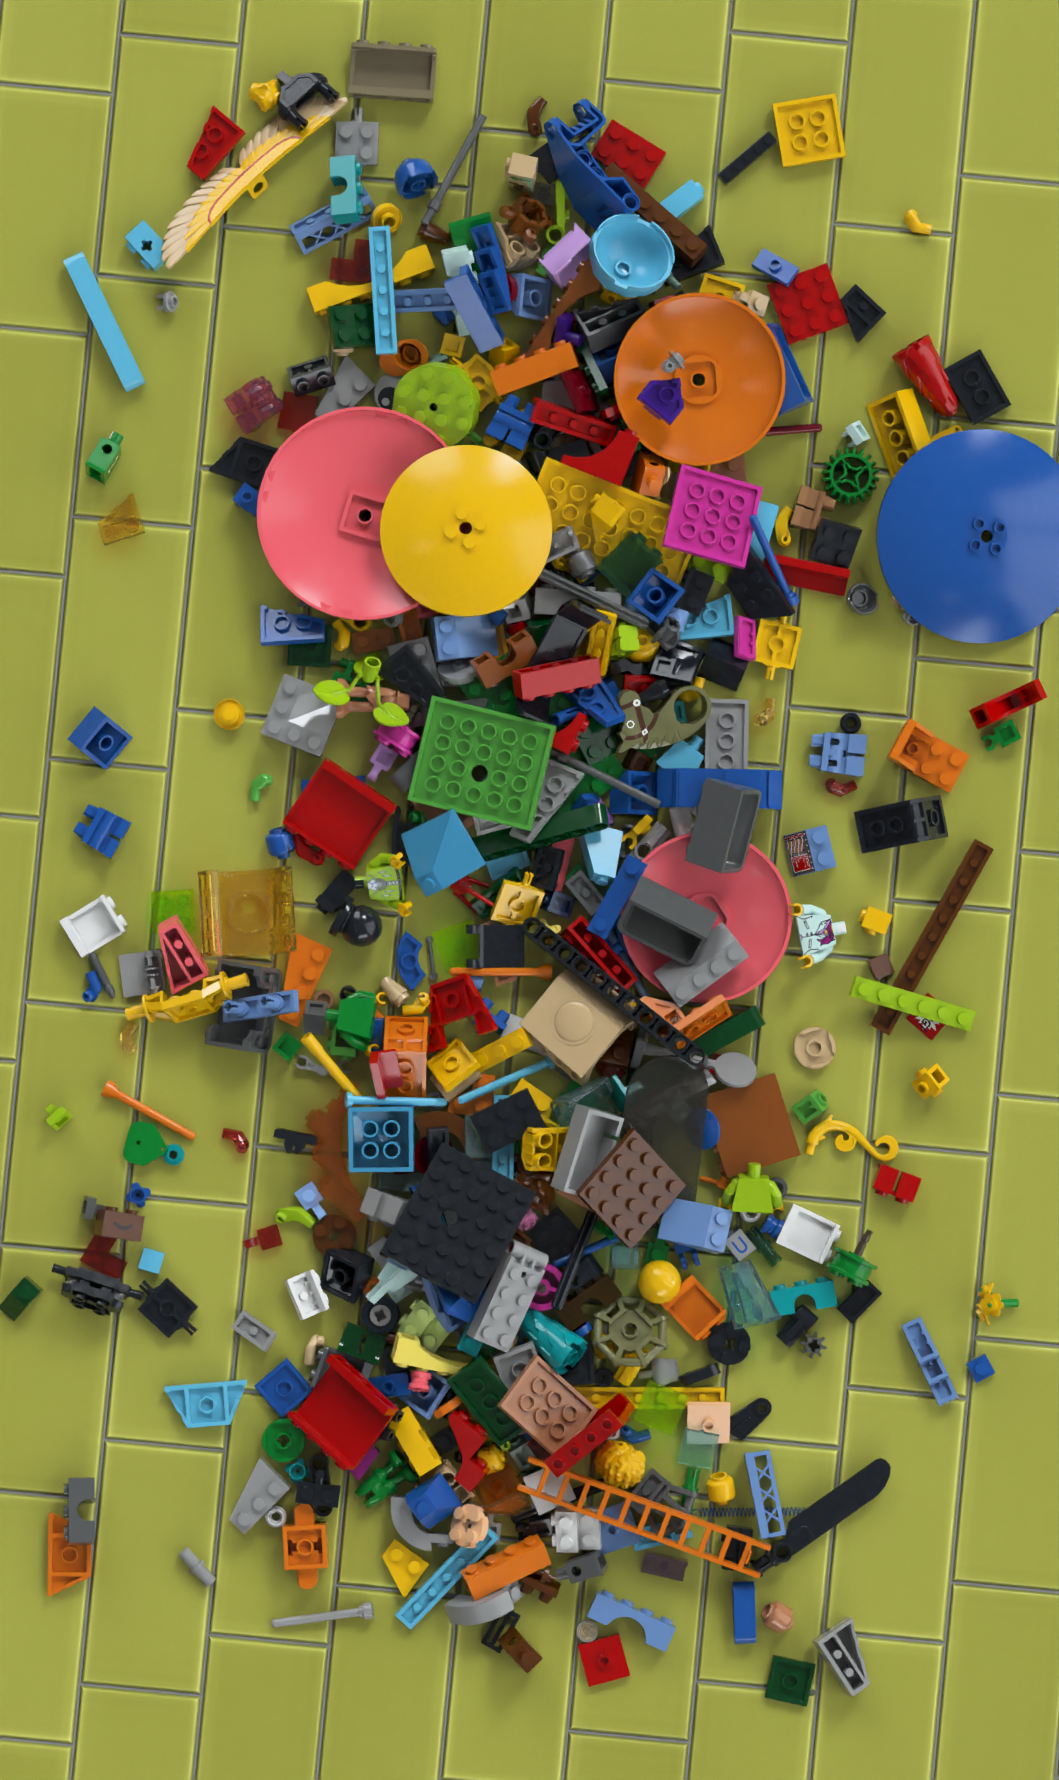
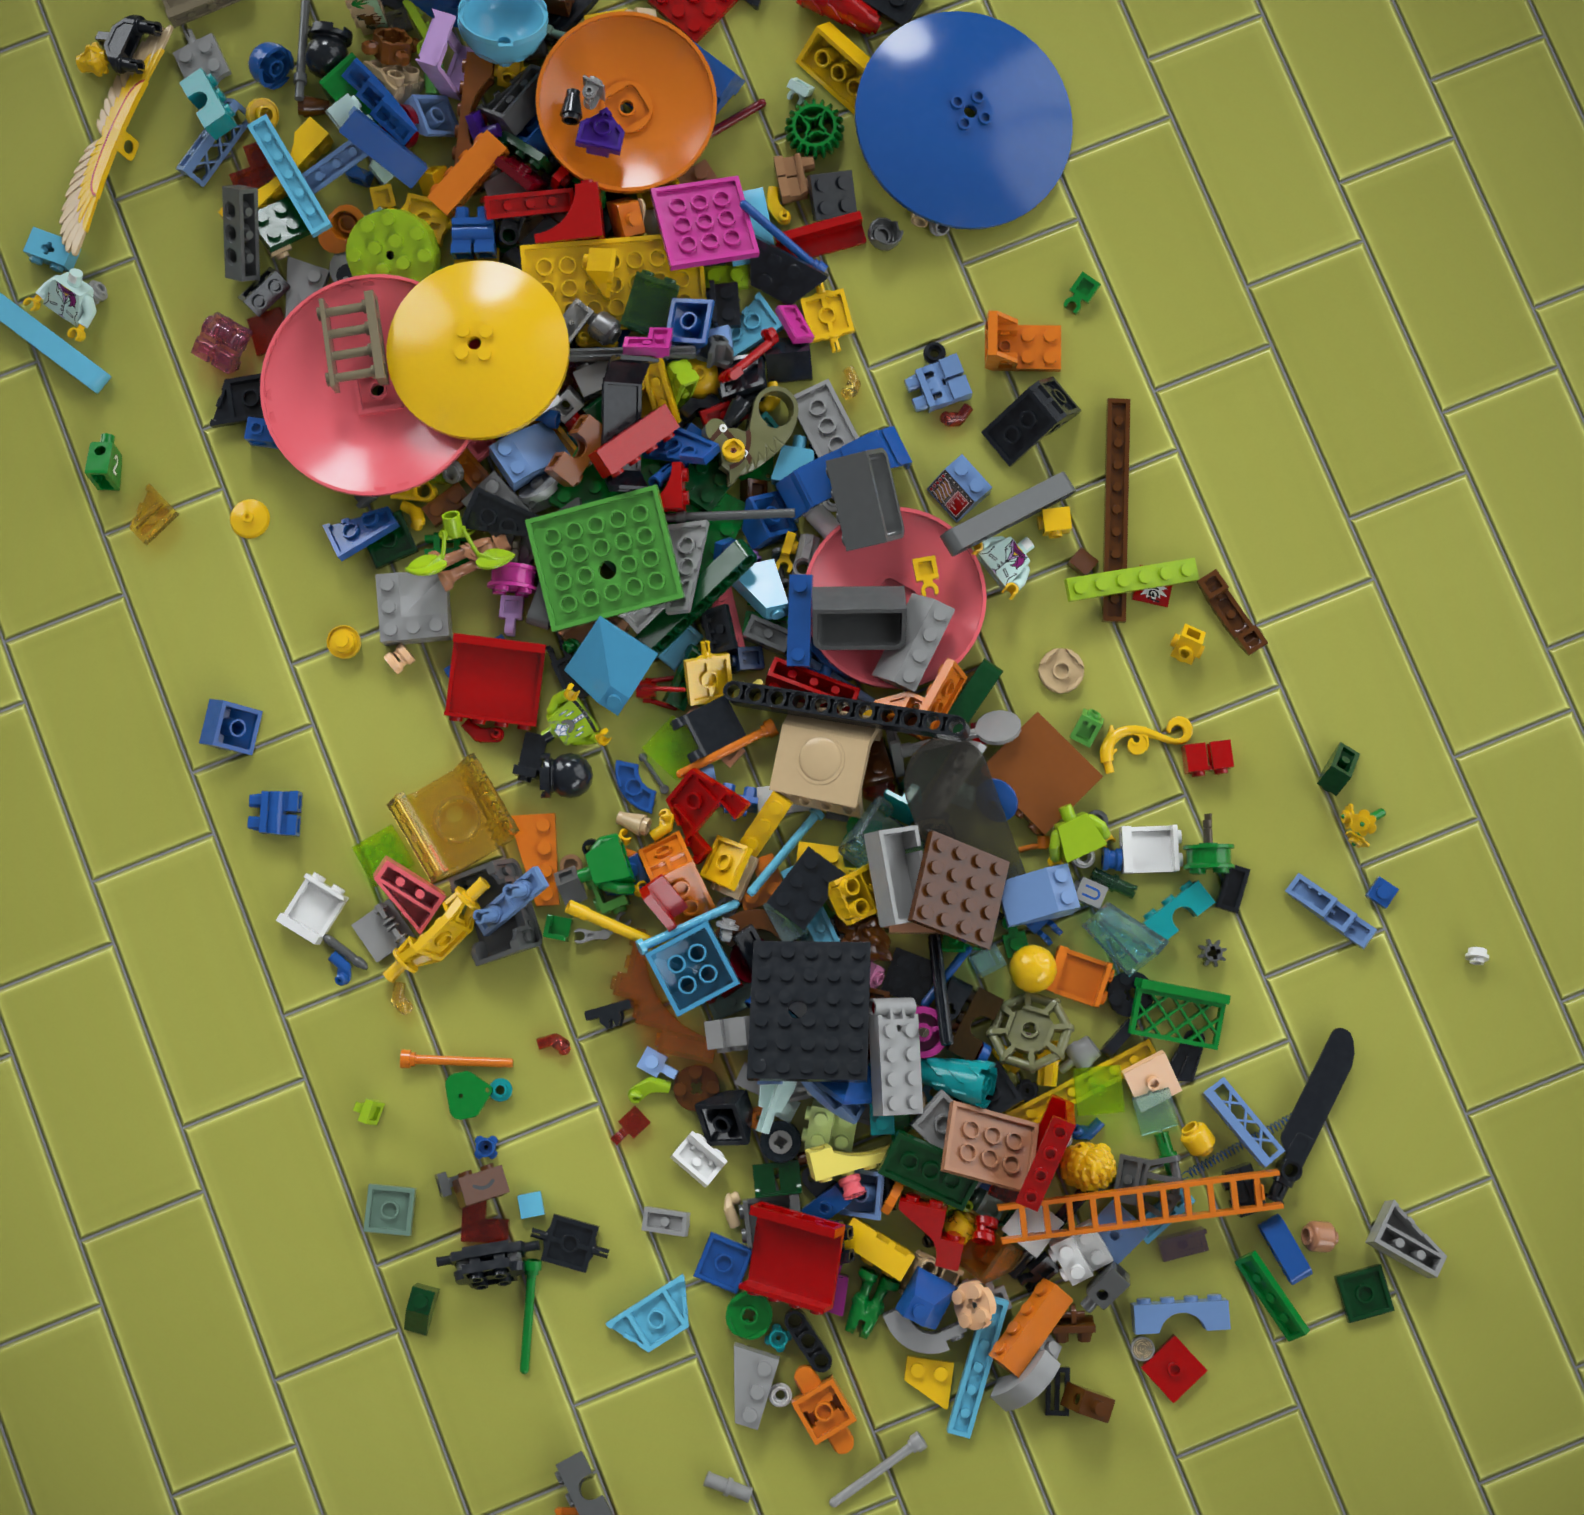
camera: 20 degrees left, 5 degrees down
red wing [187,106,246,181] -> none
bright green arm [249,773,273,802] -> none
blue head [265,827,295,859] -> none
black plate [295,1468,341,1508] -> none
black plate [430,1426,458,1456] -> none
black piece [776,1304,819,1348] -> none
red arch [969,678,1047,729] -> none
none -> light aqua torso [23,268,97,342]
none -> dark grey brick [222,185,260,282]
none -> yellow piece [230,499,270,539]
none -> black tile [304,21,353,79]
none -> dark tan fence [316,290,390,393]
none -> sand green plate [363,1183,417,1236]
none -> light nougat wheel [383,643,416,674]
none -> green piece [520,1258,542,1374]
none -> black cone [560,88,583,125]
none -> dark pink plate [623,327,673,358]
none -> light grey plate [716,918,739,942]
none -> red hinge [718,327,779,383]
none -> yellow tile [722,438,745,463]
none -> yellow plate [912,555,939,597]
none -> beam [940,471,1076,557]
none -> red wheel [972,1215,999,1246]
none -> green fence [1128,977,1231,1050]
none -> reddish brown slope [1197,569,1268,656]
none -> green plate [1234,1250,1310,1342]
none -> dark green slope [1317,742,1360,796]
none -> white plate [1465,947,1489,965]

